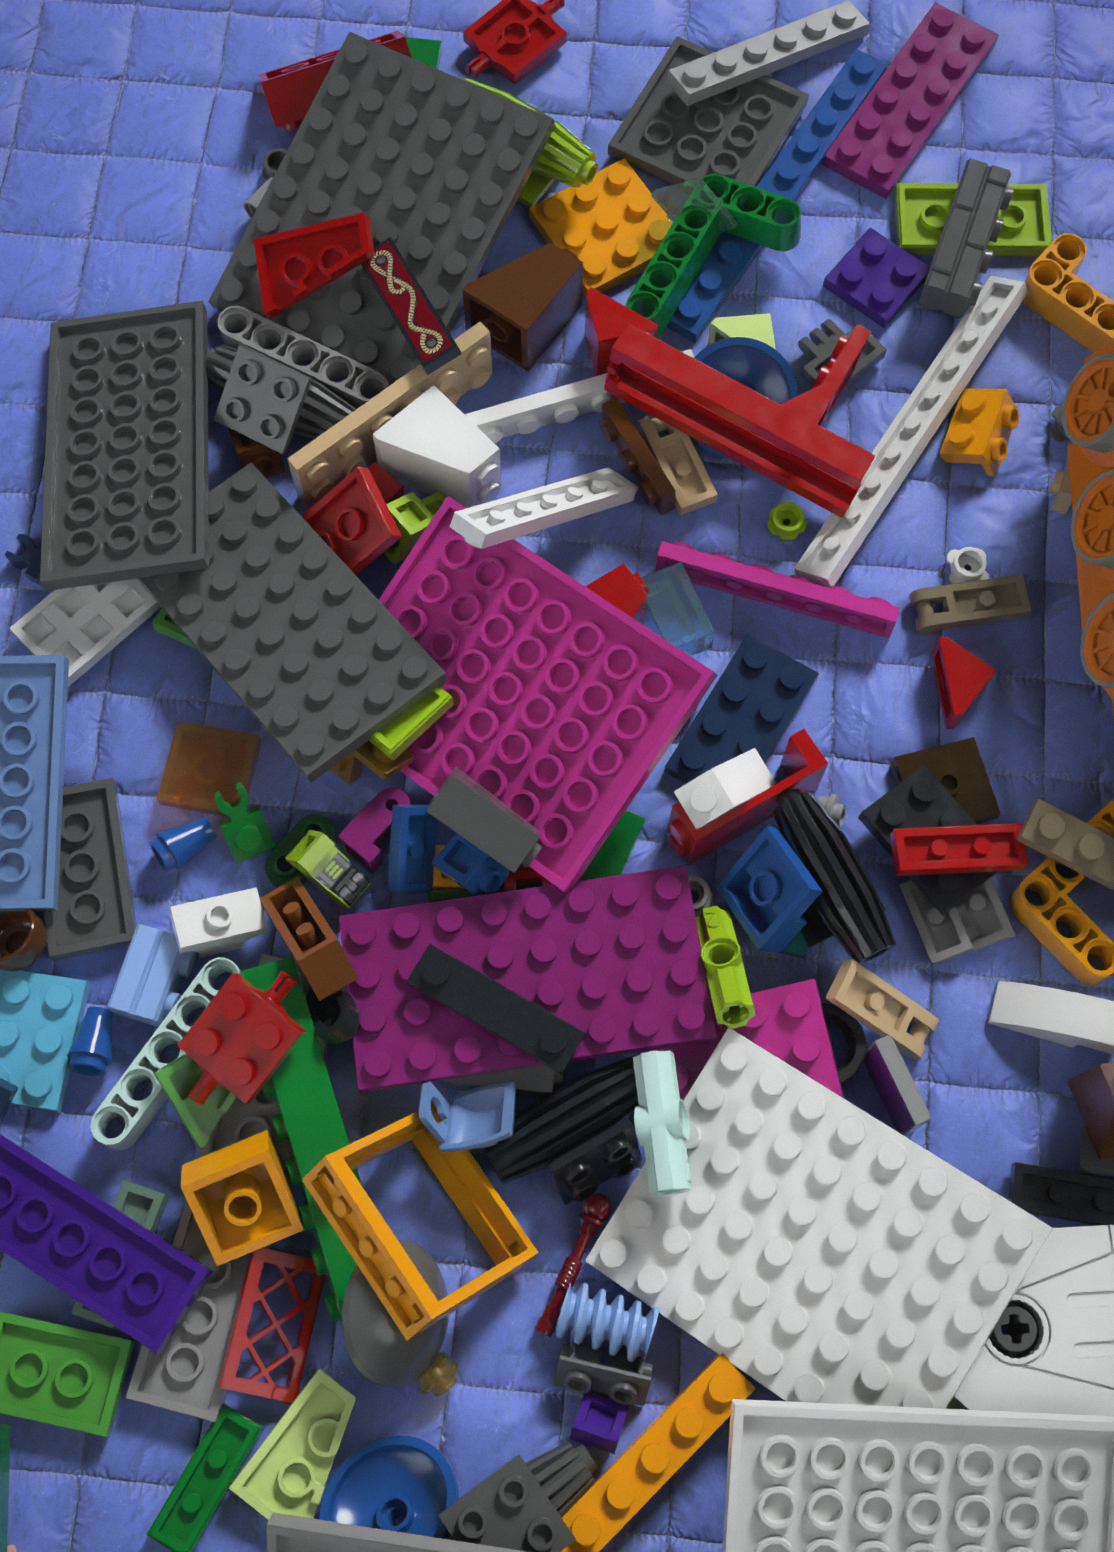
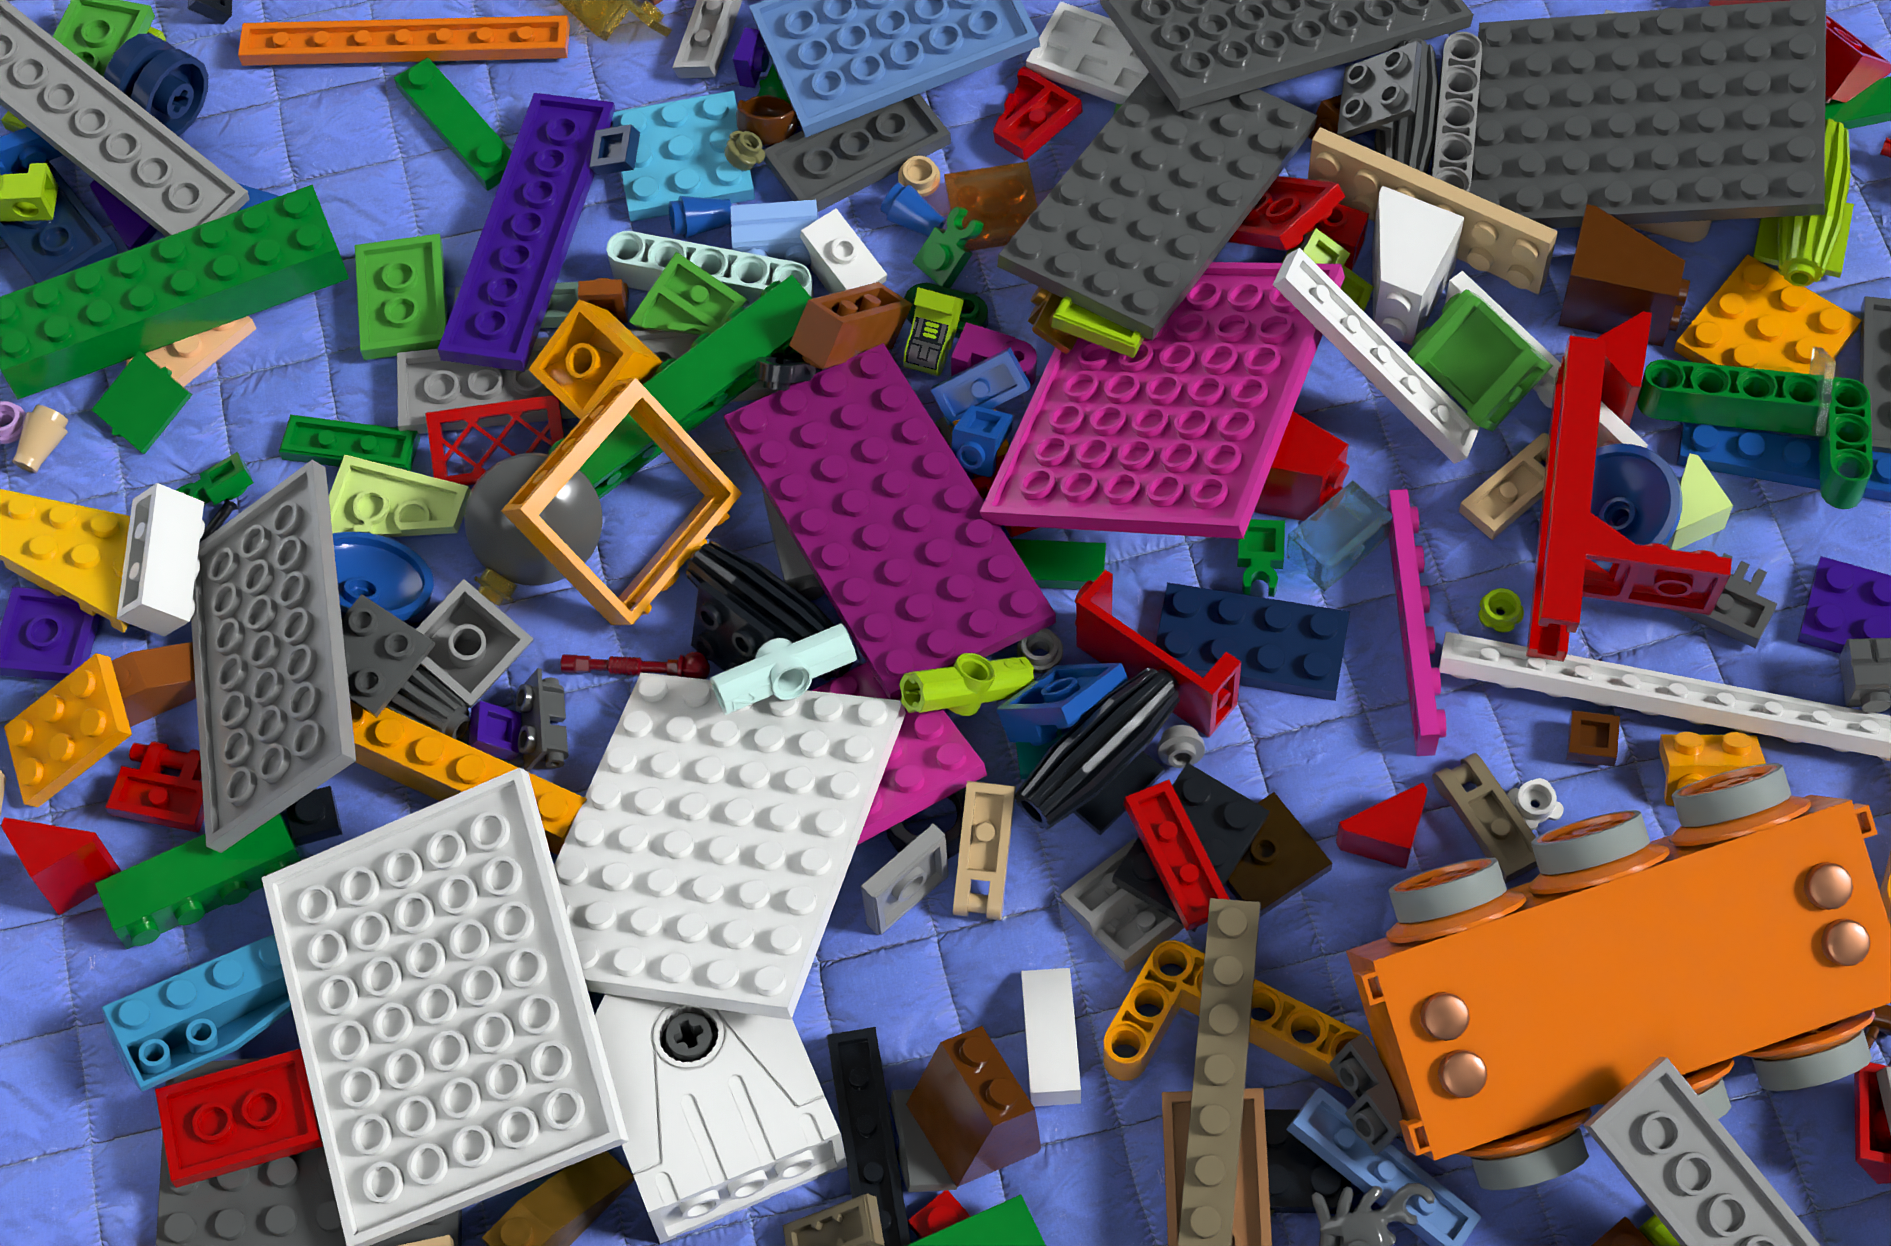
camera: 75 degrees right, 10 degrees down
red plate [177,971,306,1105] -> none
red wing [253,212,375,319] -> none
tile [361,237,462,375] -> none
black plate [406,943,585,1075] -> none
medium blue piece [419,1081,516,1152] -> none
dark grey slope [426,766,542,873] -> none
light blue piece [556,1282,659,1362] -> none
reddish brown plate [599,397,676,516] -> none
white slope [674,748,777,830] -> none
none -> light grey slope [416,579,534,708]
none -> dark orange bracket [578,278,629,323]
none -> olive plate [724,131,765,171]
none -> tan plate [898,156,940,197]
none -> red wing [993,66,1083,161]
none -> bright green panel [1407,289,1553,432]
none -> reddish brown plate [1566,710,1620,767]

